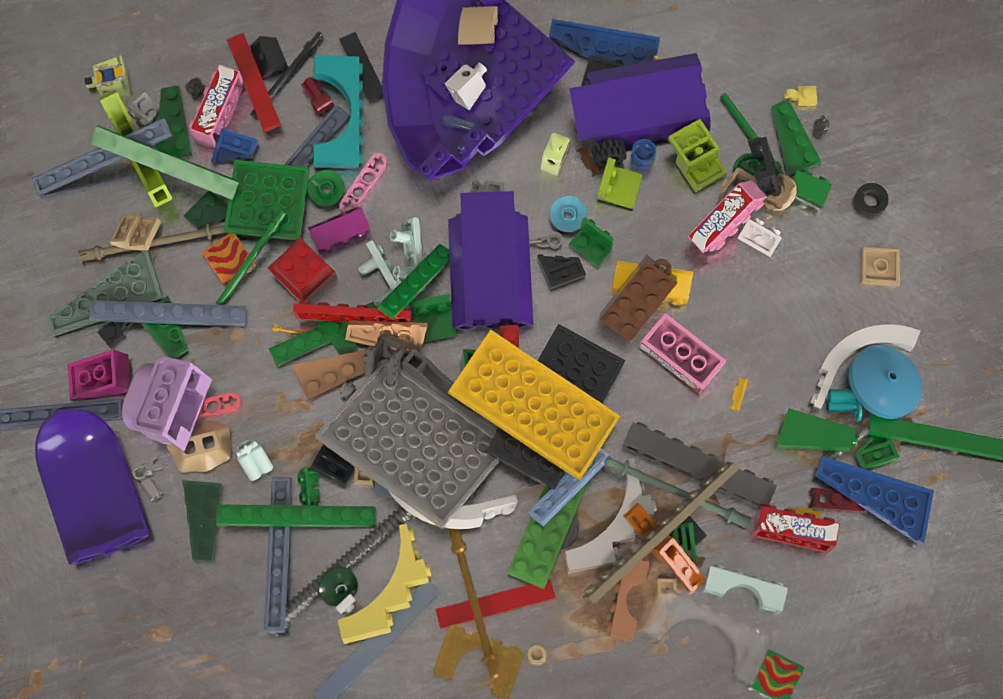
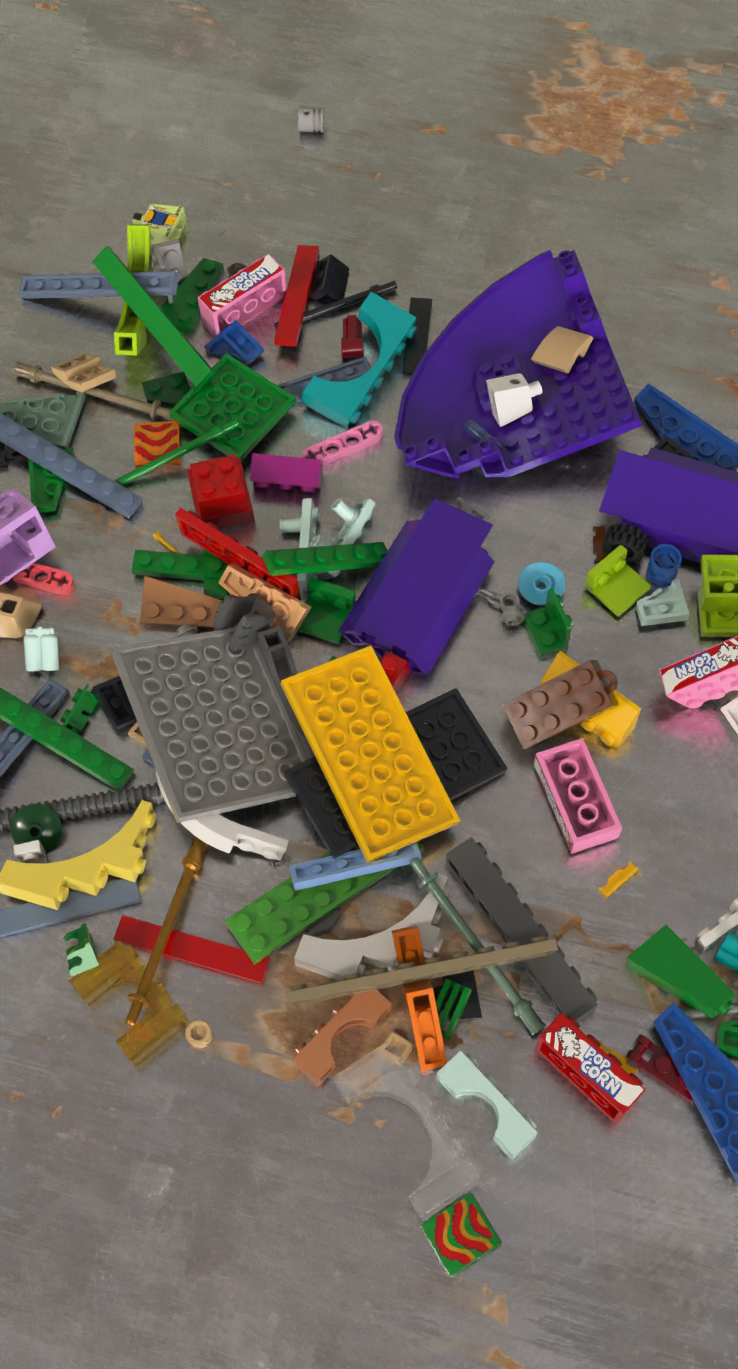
camera: 35 degrees right, 10 degrees down
green dish [307,170,345,206] -> none
black wing [537,254,586,289] -> none
yellowish green torso [540,133,571,176] -> none
none -> green hinge [63,923,99,977]
none -> light grey plate [501,606,525,626]
none -> light aqua wing [636,579,690,626]

